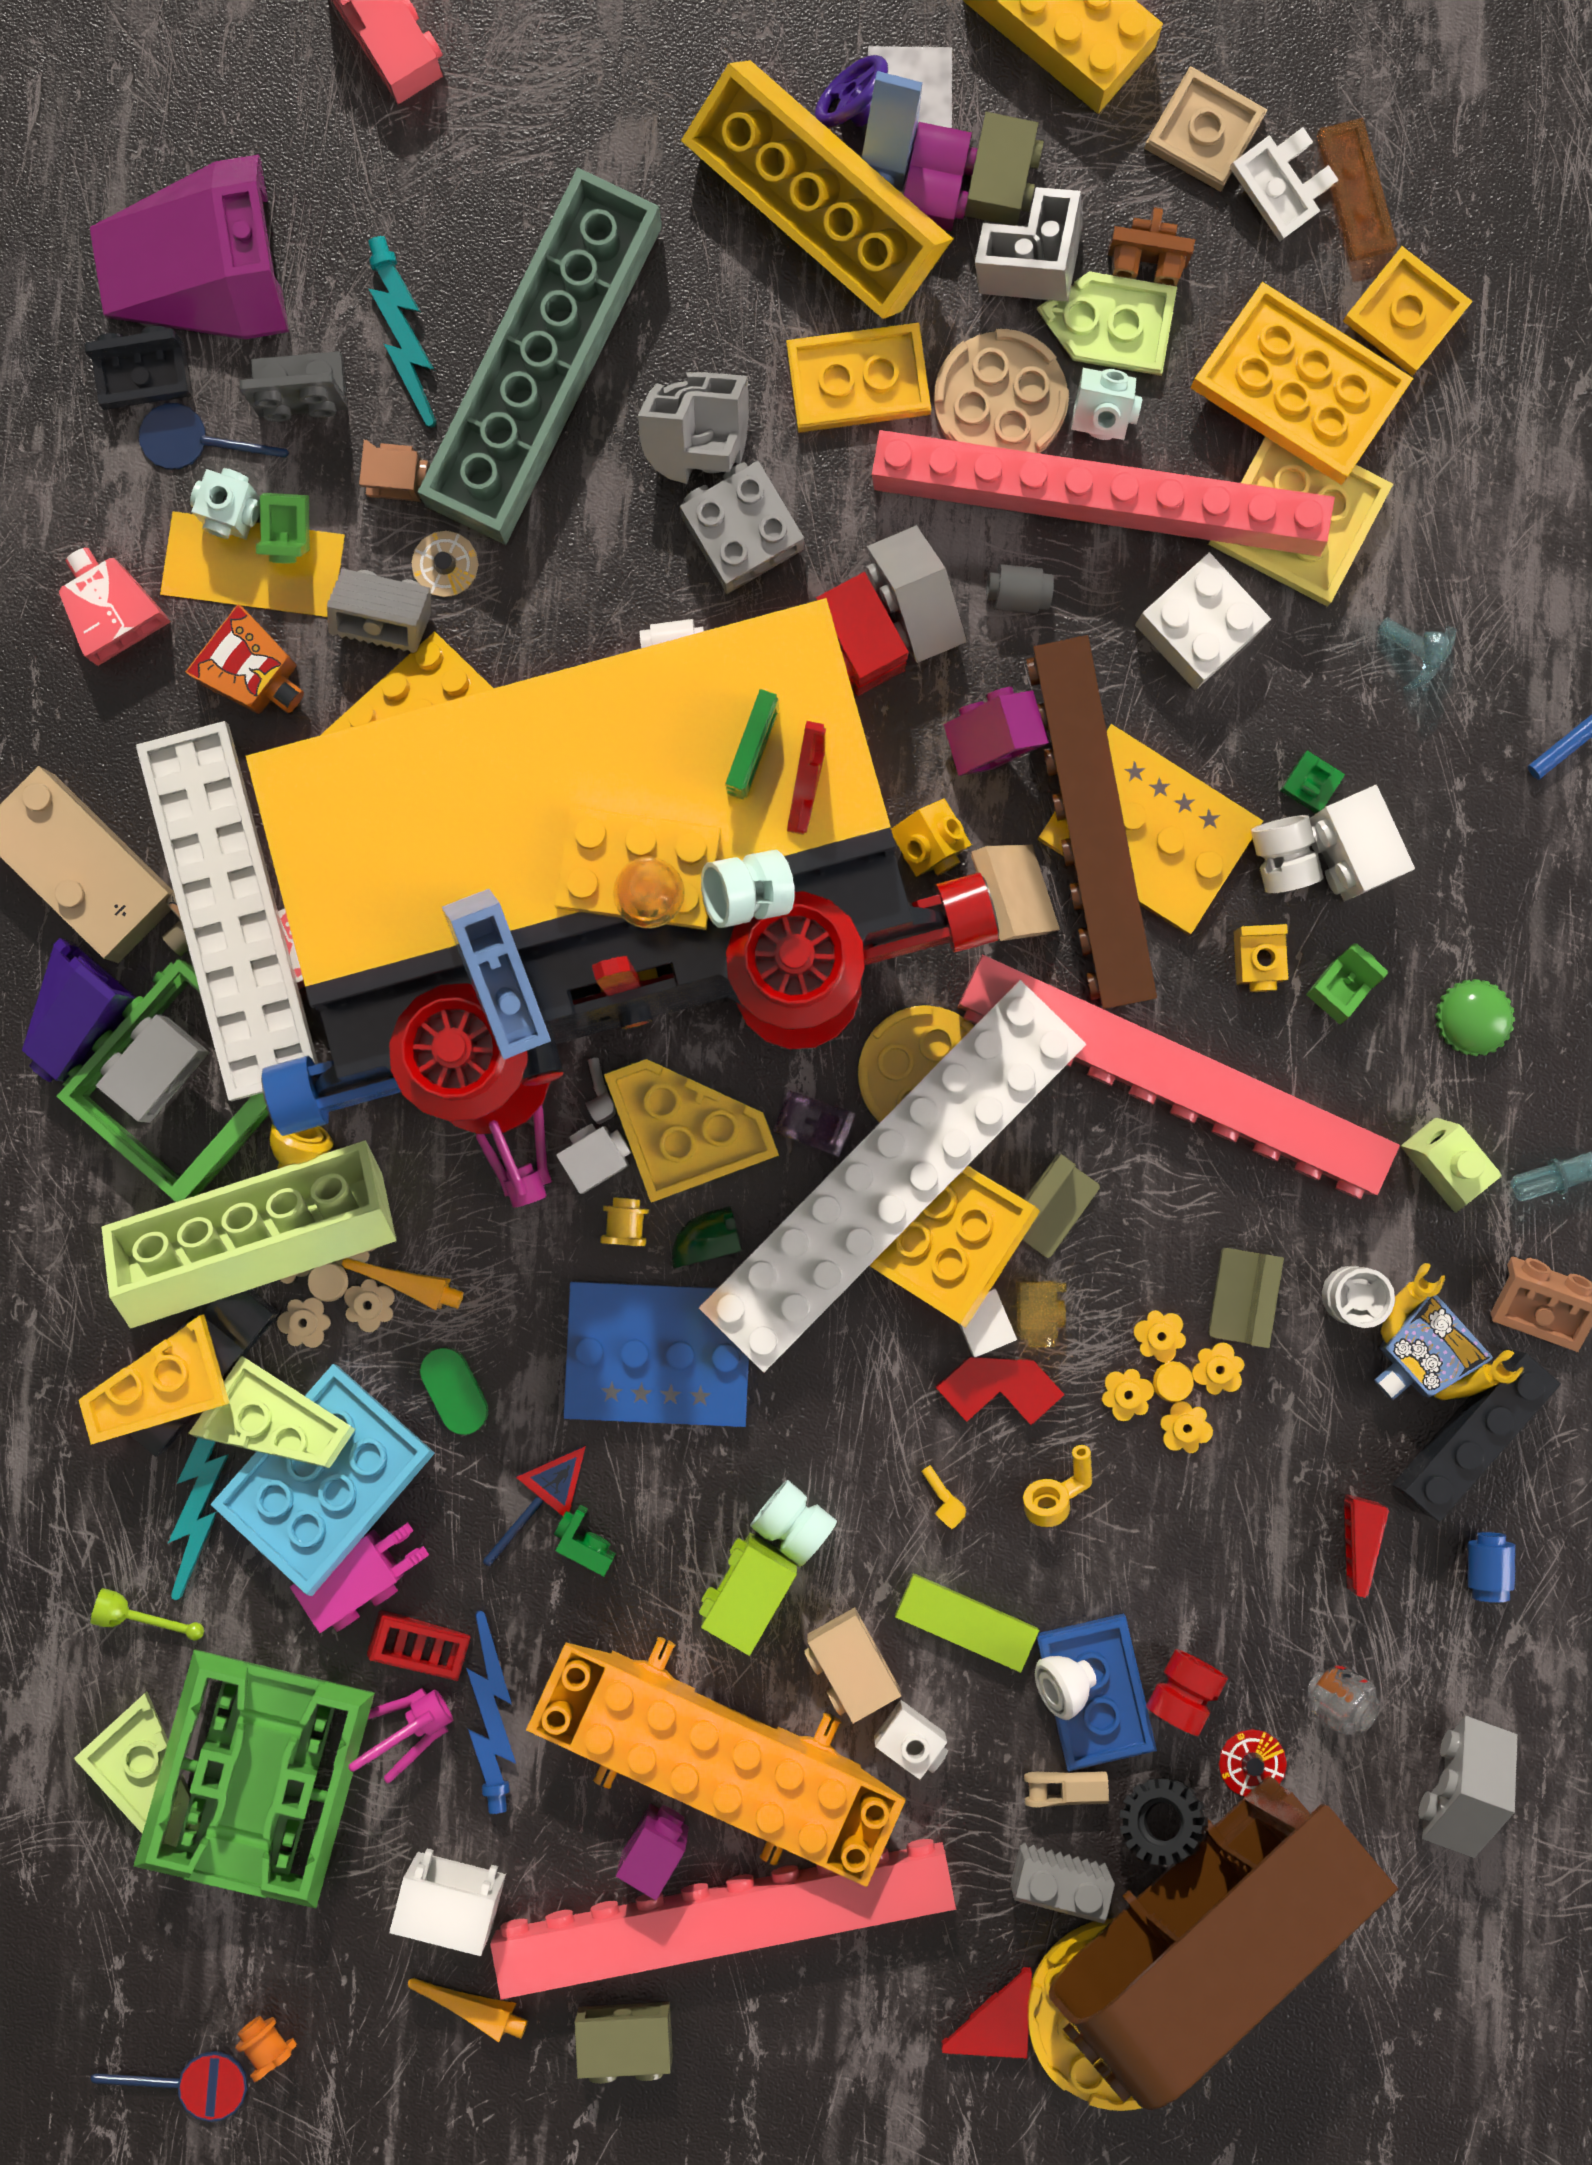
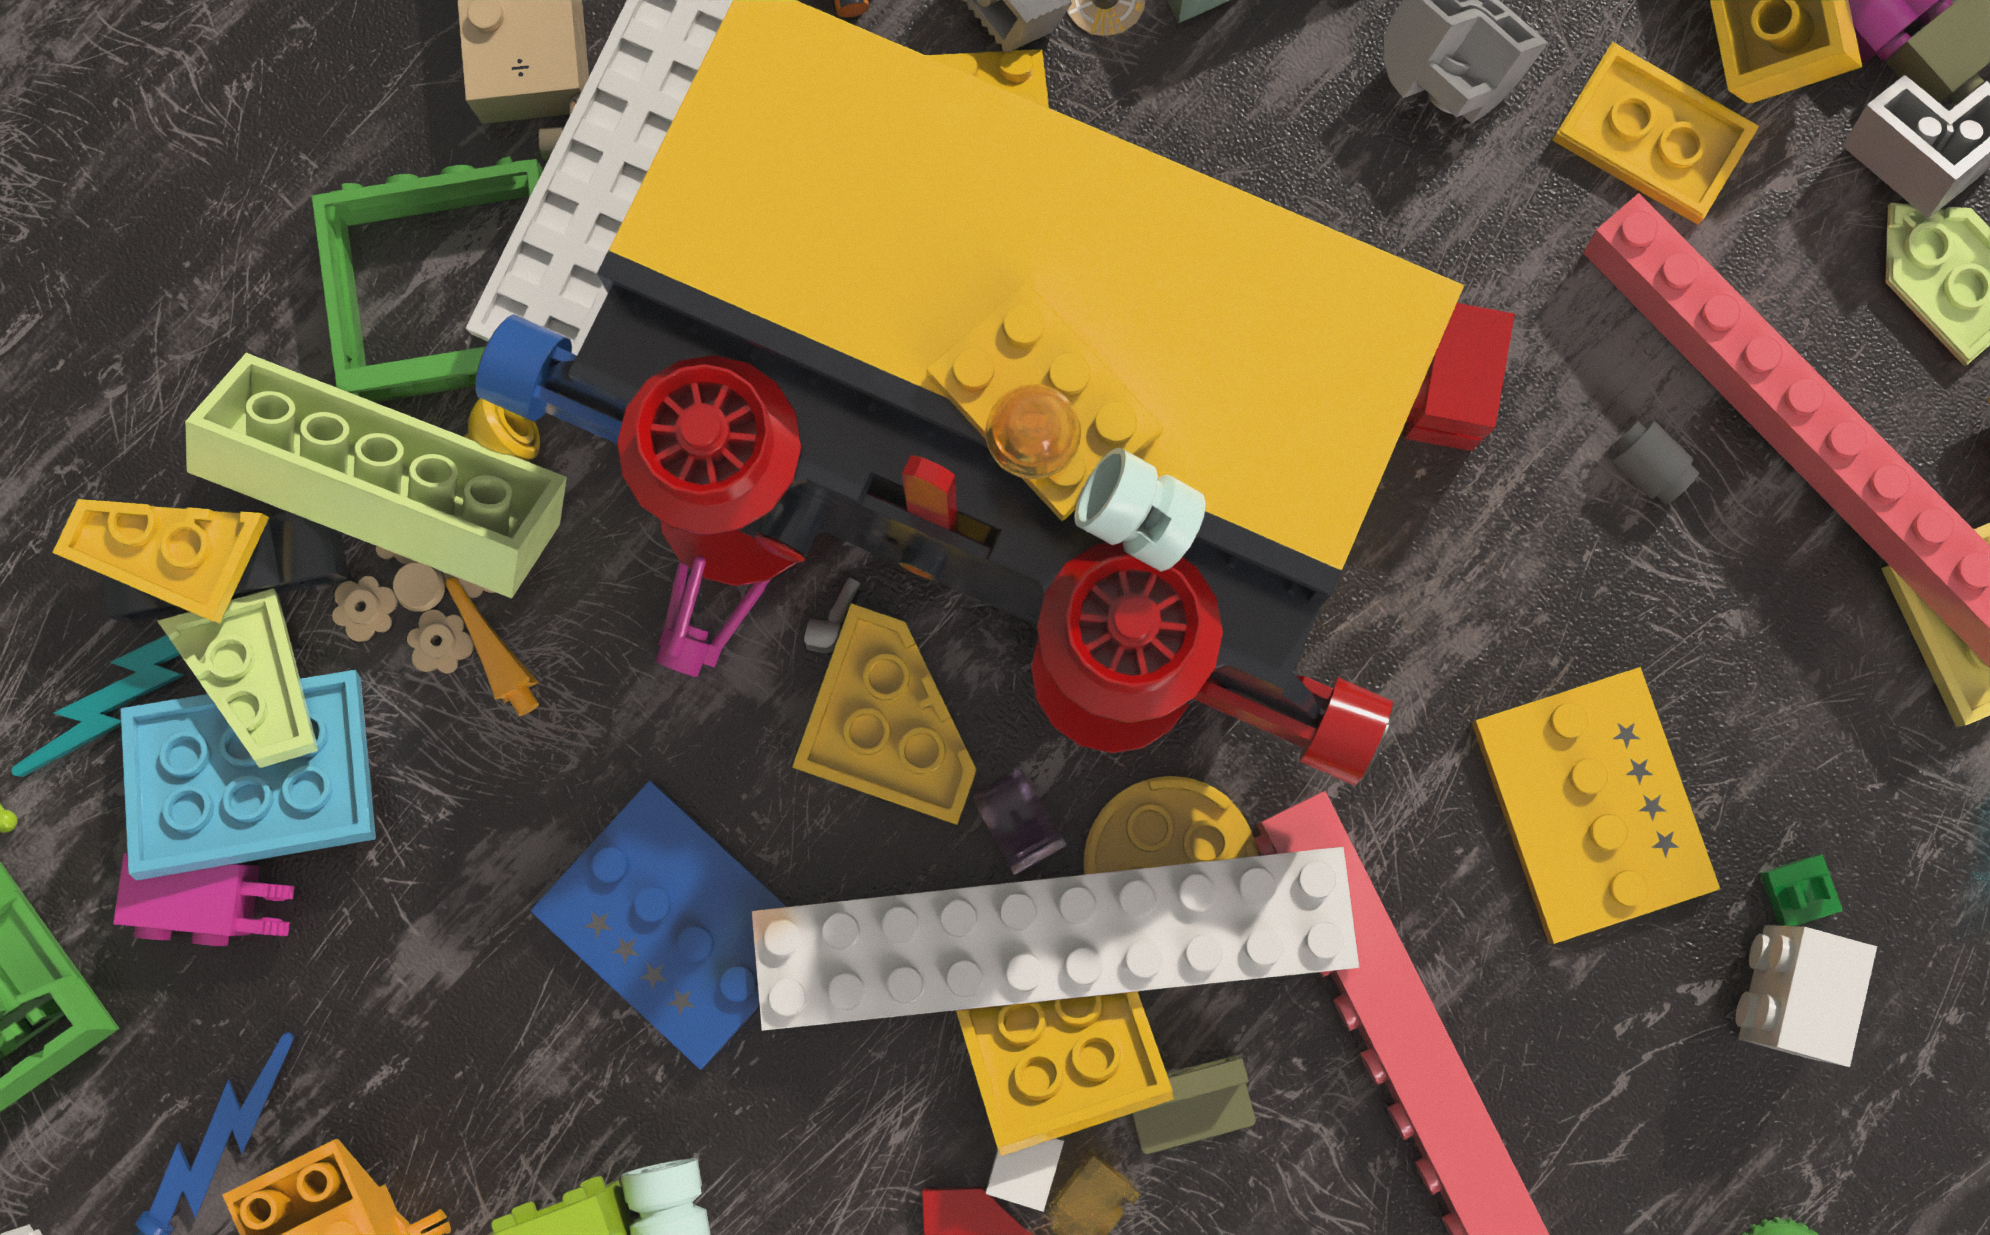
camera: 45 degrees right, 5 degrees down
dark purple slope [22,938,137,1082] -> none
light grey brick [95,1014,210,1123] -> none
dark pink plant [348,1688,453,1783] -> none
red slope [367,1610,471,1681] -> none
green tile [420,1347,488,1435] -> none
medium blue slope [442,889,551,1060] -> none
piece [483,1445,586,1566] -> none
green bracket [554,1505,616,1577] -> none
white brick [556,1124,631,1194] -> none
yellow brick [600,1197,649,1246] -> none
dark green brick [672,1206,743,1268] -> none
light grey brick [680,461,804,594] -> none
green tile [725,689,779,800] -> none
red tile [787,720,826,835] -> none
light grey brick [866,525,967,663] -> none
yellow brick [891,798,972,877] -> none
tan tile [934,329,1069,453] -> none
magenta brick [943,687,1049,776] -> none
tan tile [971,845,1060,941] -> none
reddish brown brick [1026,635,1157,1009] -> none
light aqua brick [1071,368,1142,440] -> none
white brick [1135,552,1271,691] -> none
yellow brick [1233,924,1288,992] -> none
white wheel [1251,815,1323,893] -> none
bright green bracket [1306,943,1388,1024] -> none

